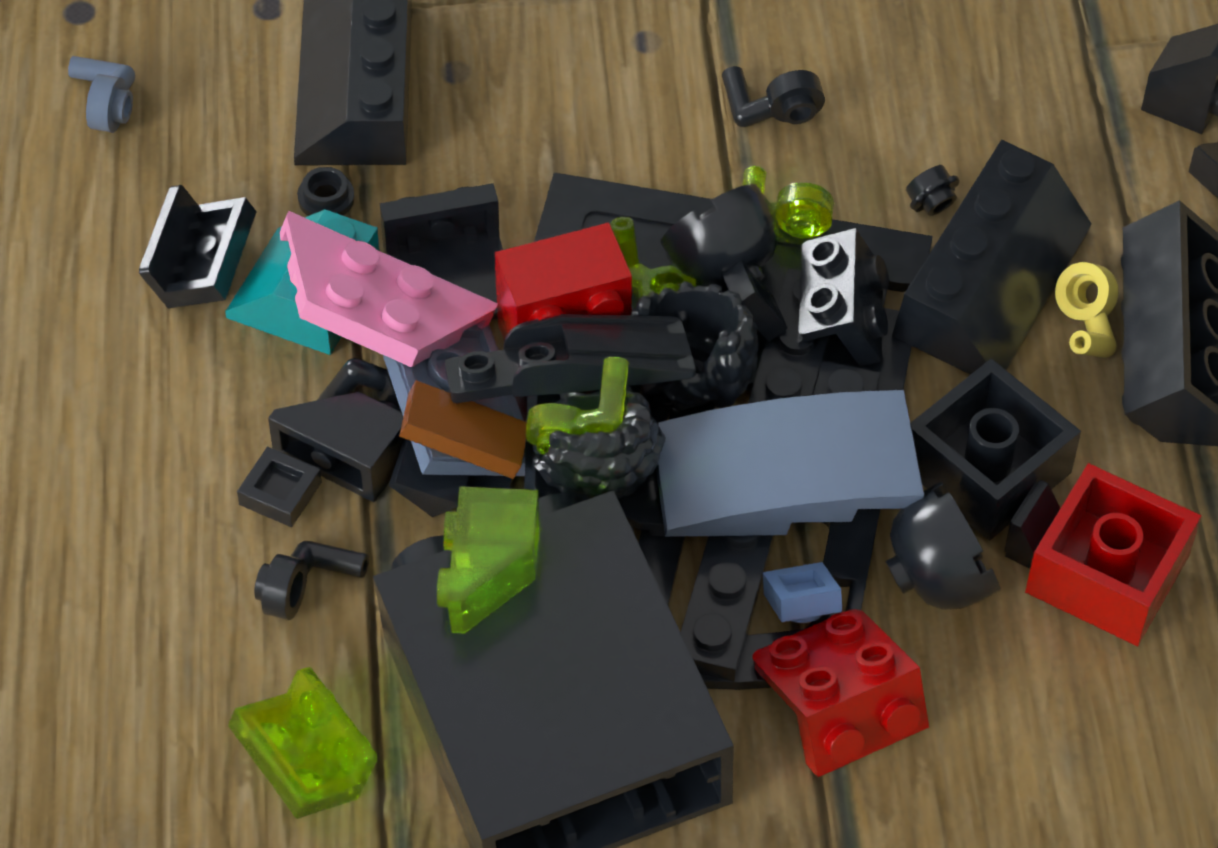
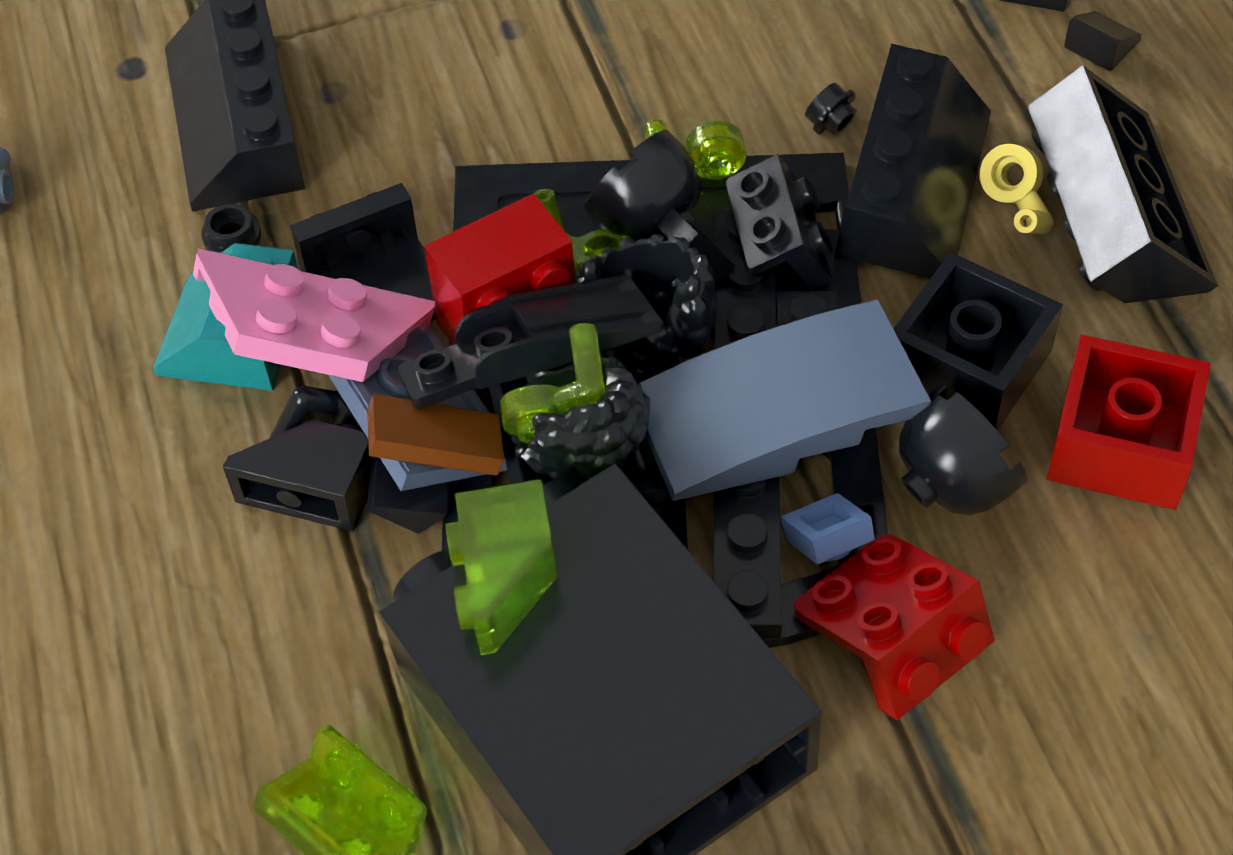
camera: 10 degrees left, 0 degrees up
black bracket [139,185,257,308] -> none
black plate [237,446,322,527] -> none
black plate [254,541,369,620] -> none
black plate [722,66,825,127] -> none
black slope [1004,479,1060,569] -> none

